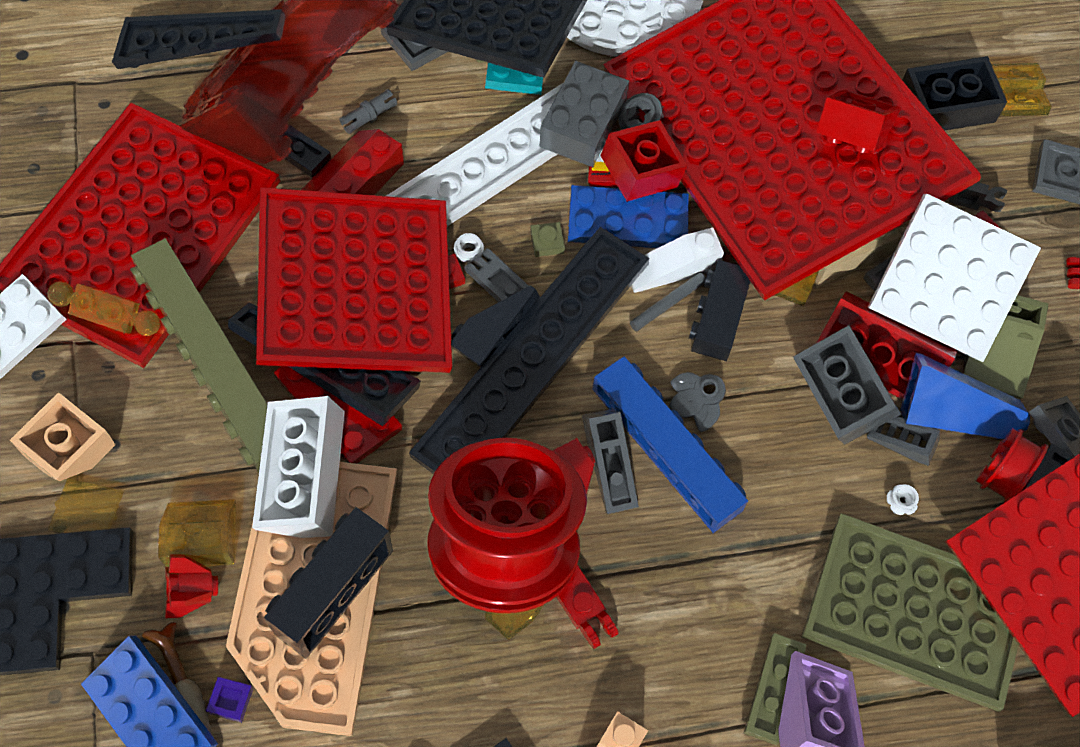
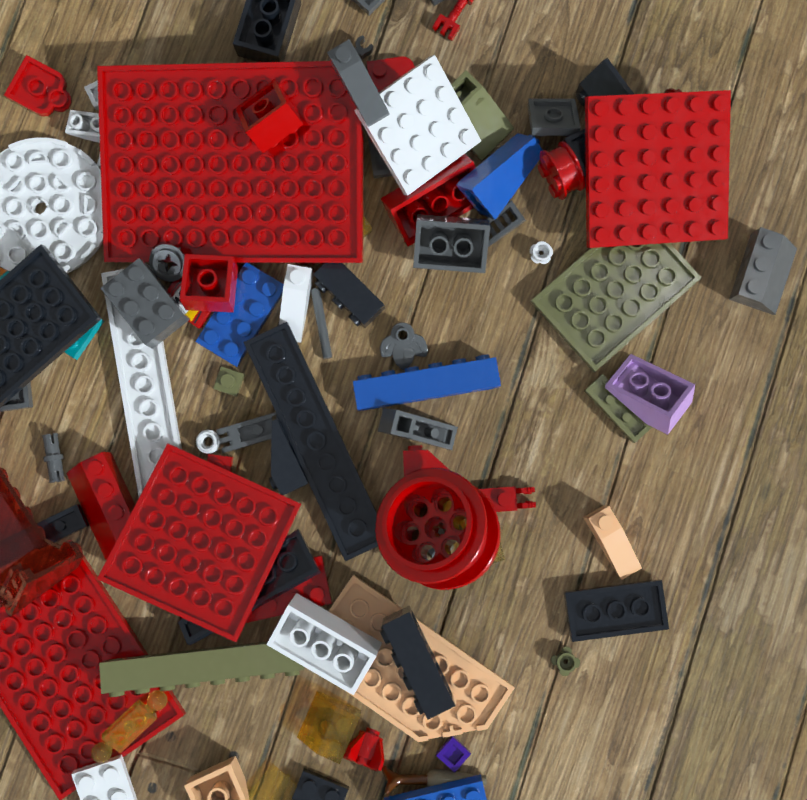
camera: 55 degrees left, 20 degrees up
none -> dark grey slope [327,39,390,127]

